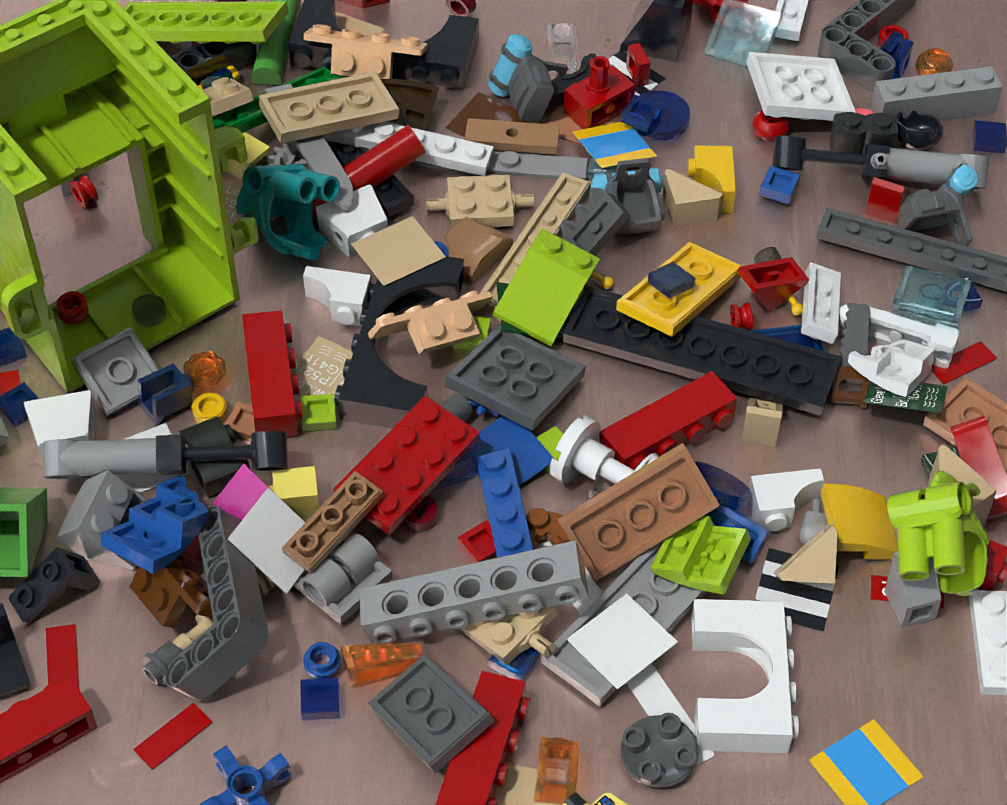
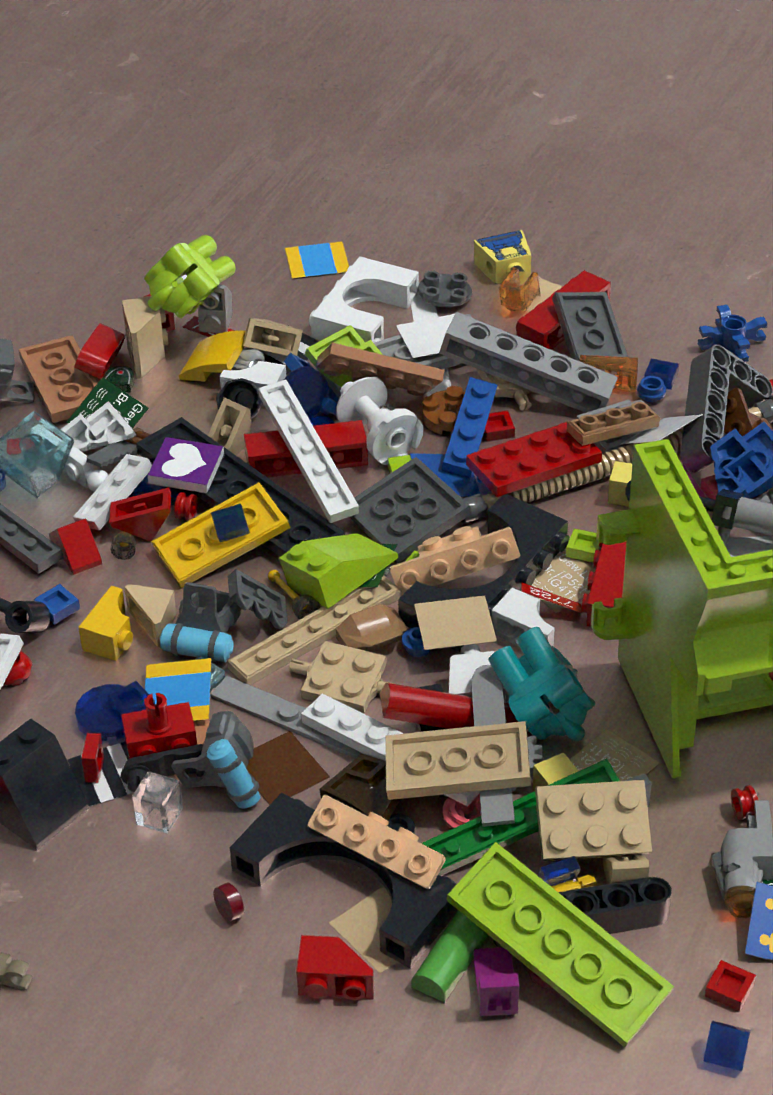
camera: 155 degrees left, 10 degrees down
medium nougat tile [464,118,560,155] -> none
none -> red slope [49,518,102,575]
none -> tile [148,437,224,493]
none -> black hair [216,378,263,419]
none -> white plate [259,379,359,523]
none -> red sticker [521,583,582,613]

